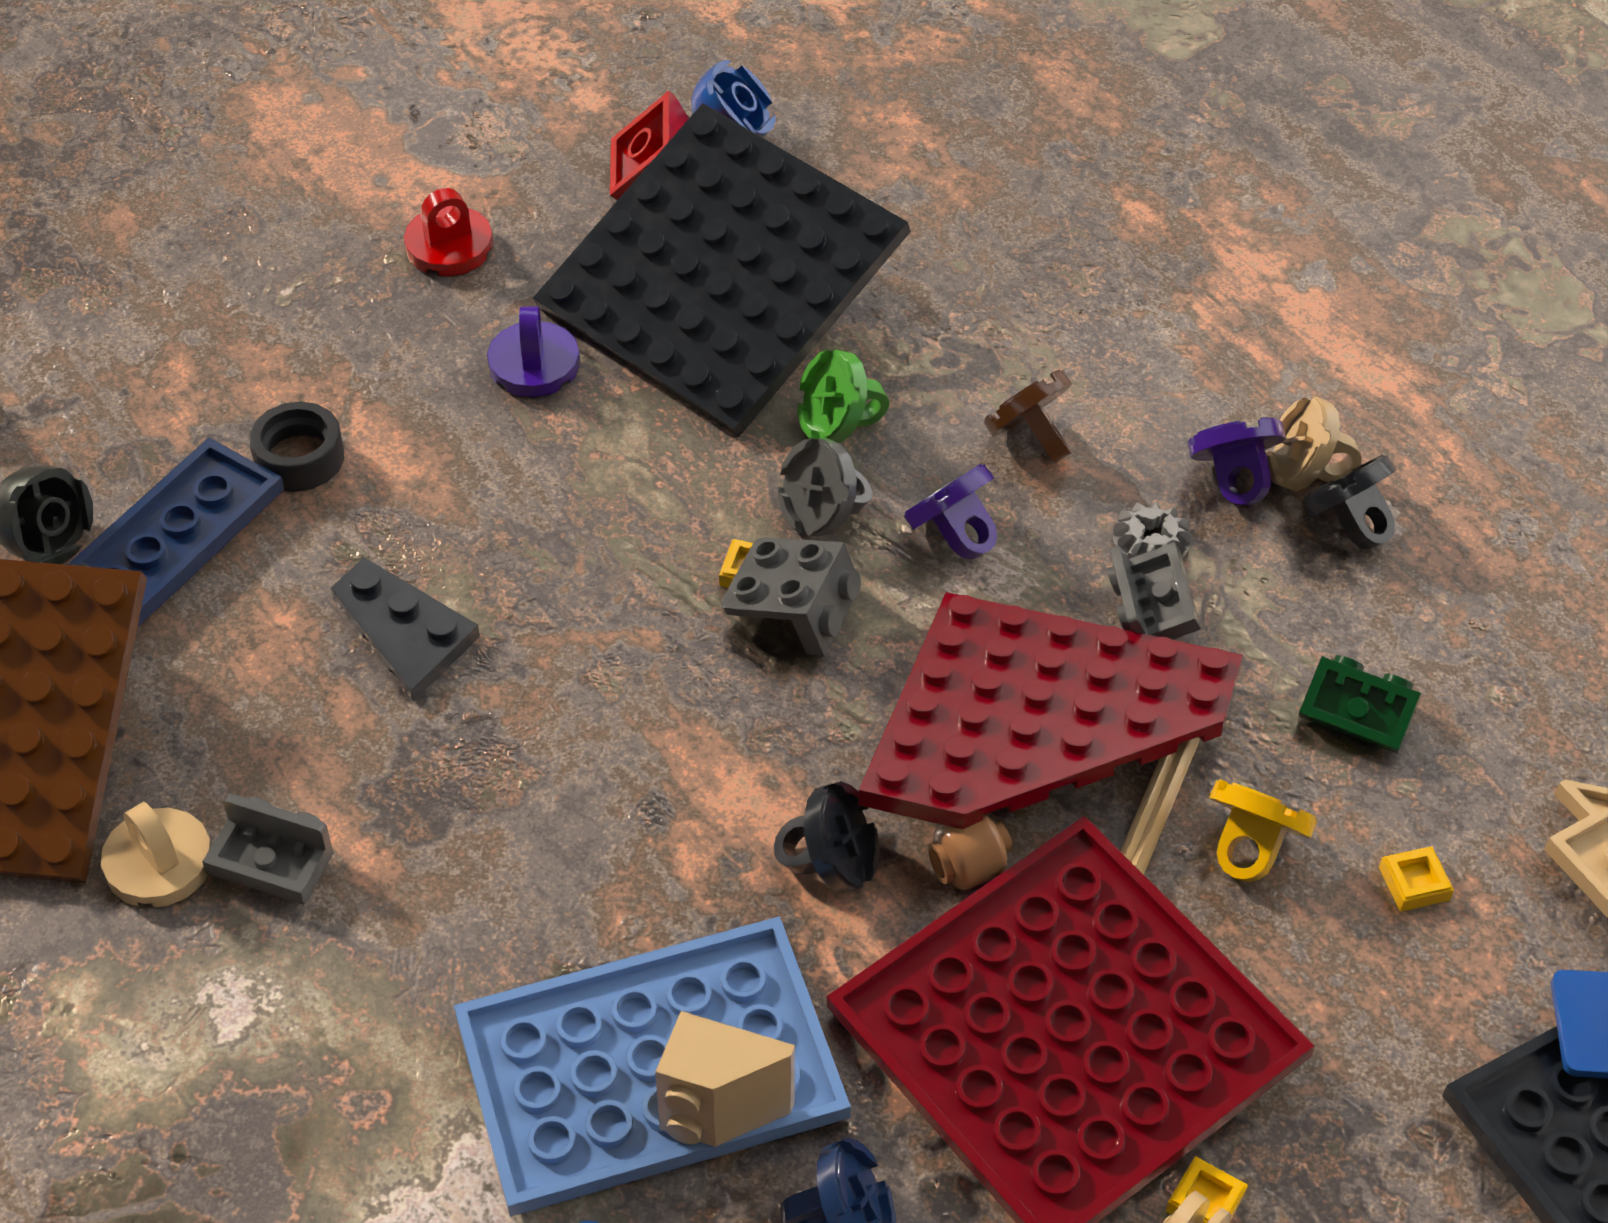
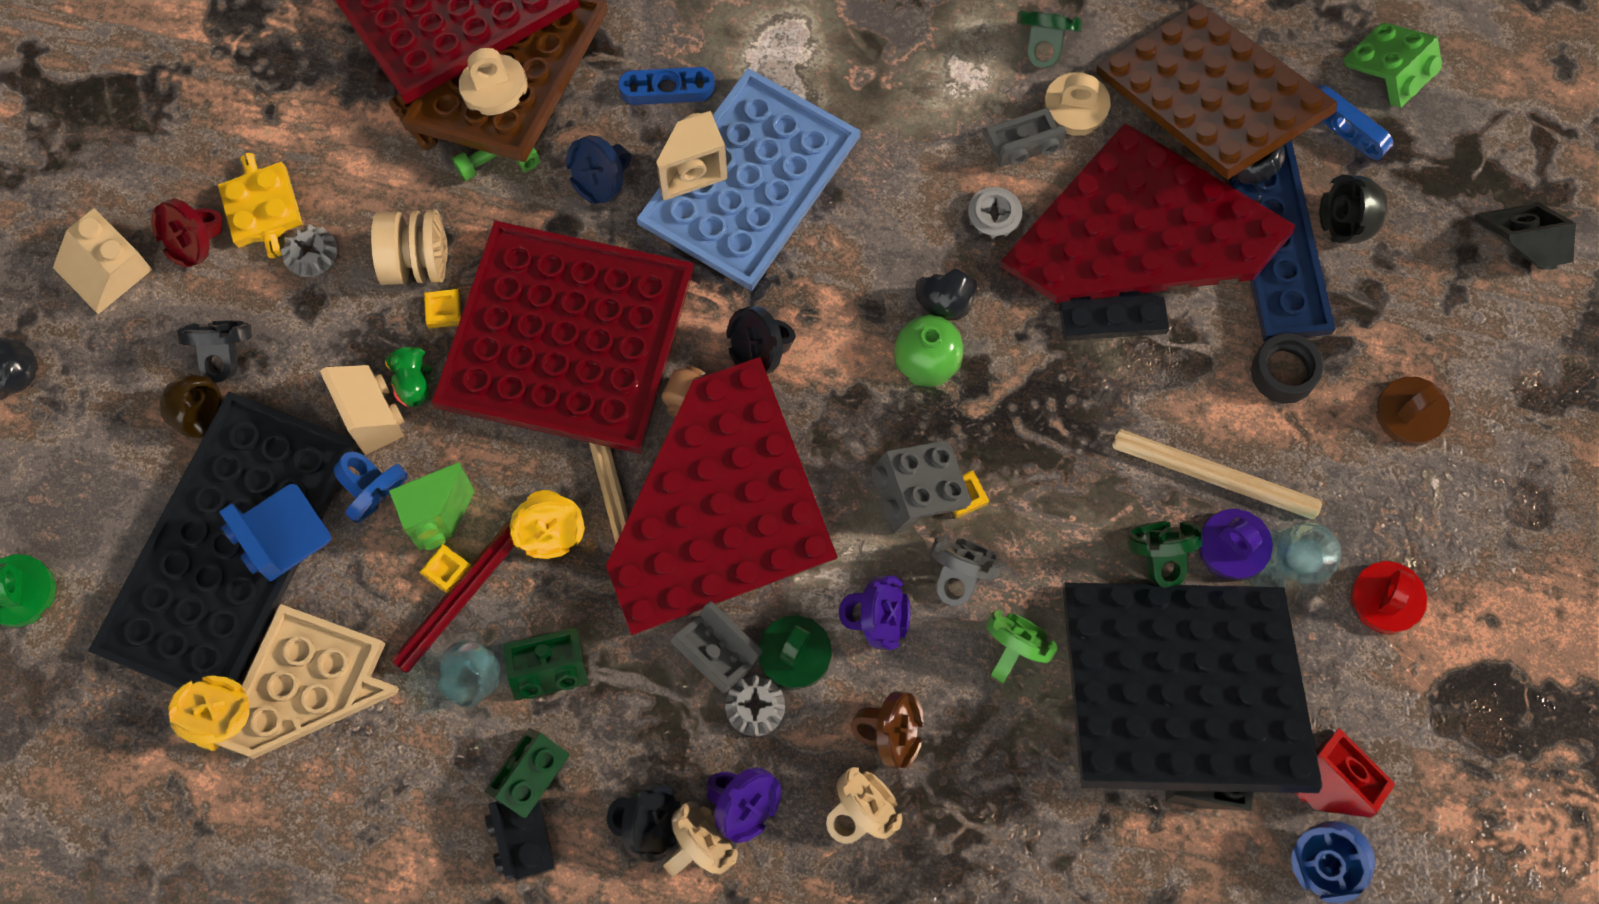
camera: 140 degrees right, 20 degrees up
none -> tan slope [319,365,405,455]
none -> blue tile [334,452,408,523]
none -> green animal [384,347,431,408]
none -> bright green slope [389,462,475,551]
none -> dark red axle [391,521,515,673]
none -> clear light blue hair [437,640,501,708]
none -> dark green bracket [484,728,569,818]
none -> black bracket [485,799,557,883]
none -> dark green tile [759,615,832,690]
none -> tan tile [826,767,902,844]
none -> bright green cylinder [893,315,964,387]
none -> black hair [915,269,977,321]
none -> light grey gear [967,187,1022,239]
none -> dark red plate [1001,123,1295,303]
none -> dark green tile [1016,10,1083,68]
none -> tan axle [1112,429,1322,519]
none -> dark green tile [1127,521,1203,588]
none -> clear light blue hair [1276,522,1341,585]
none -> reddish brown tile [1376,377,1451,446]

